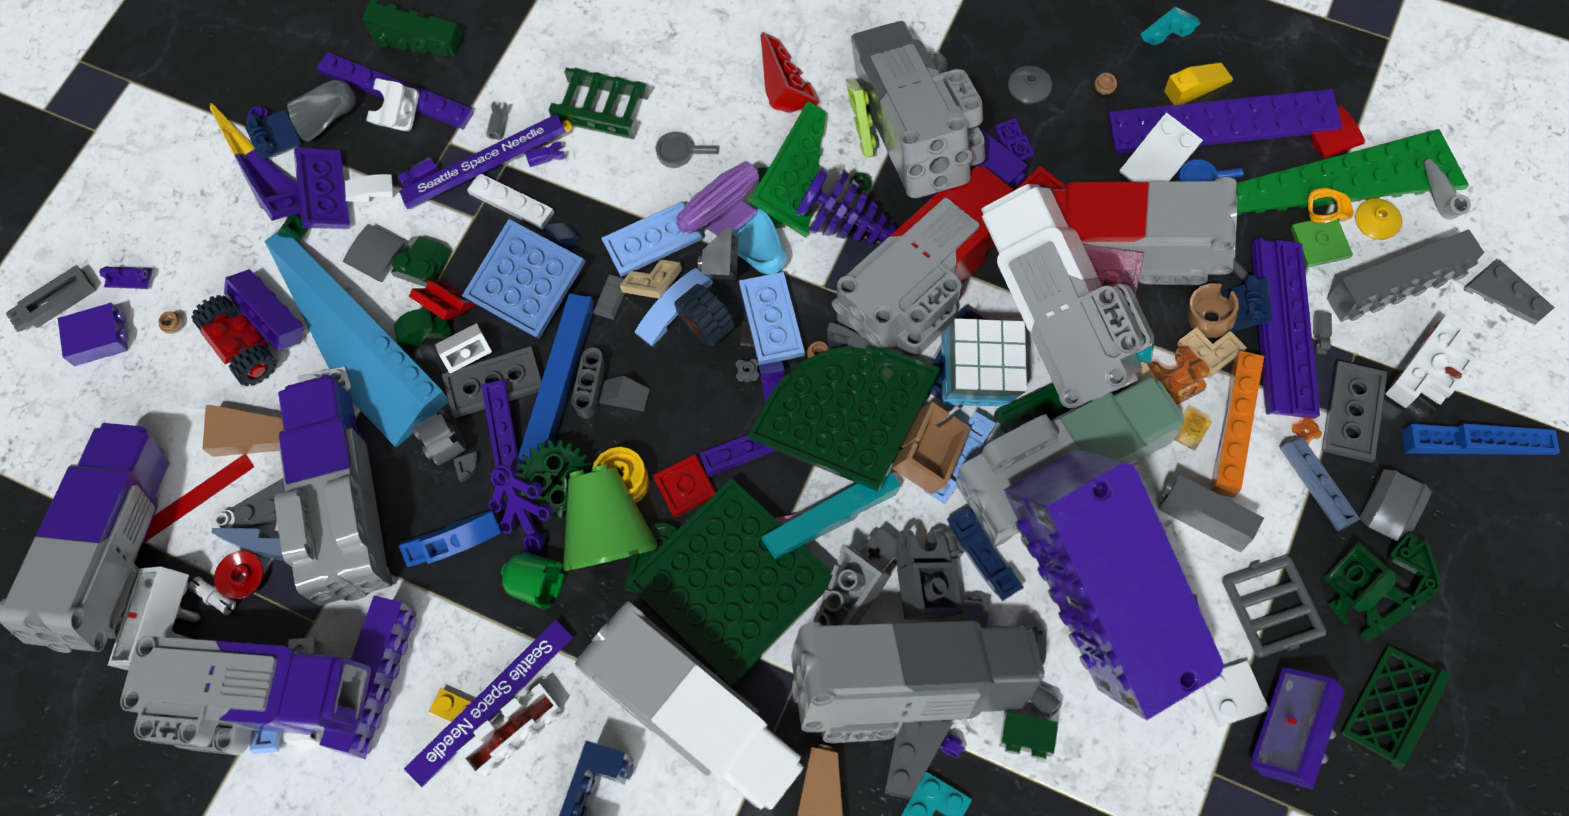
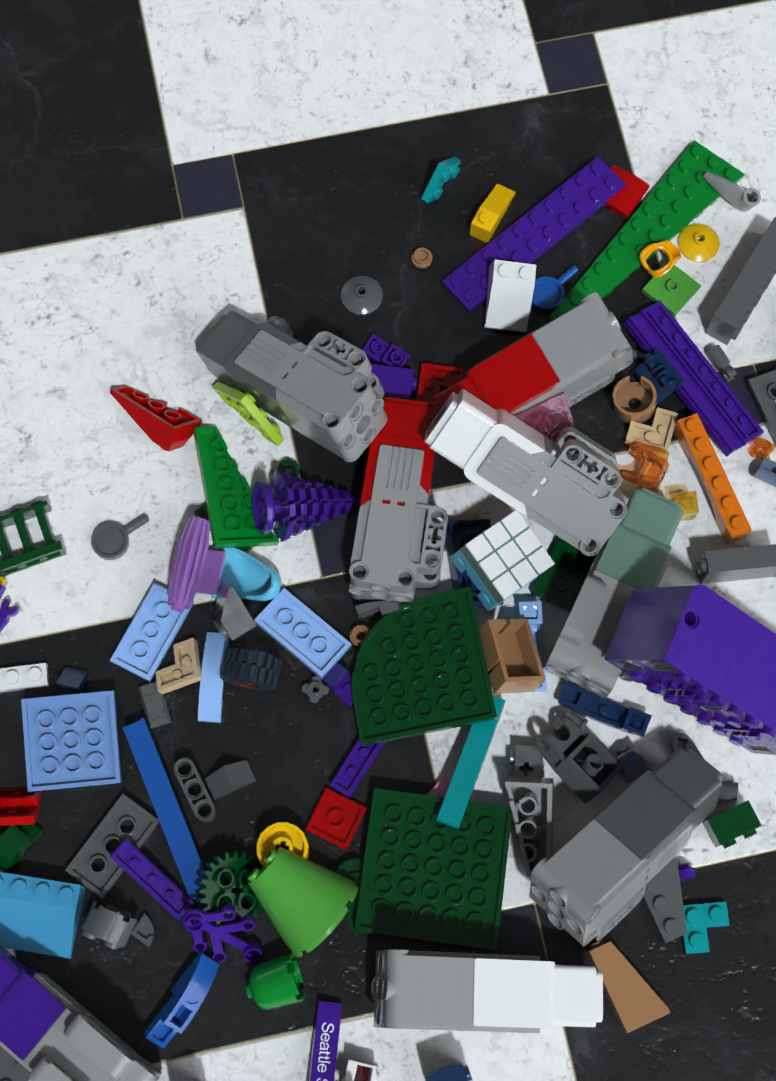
camera: 45 degrees left, 5 degrees up
white brick [435,323,492,373] -> none

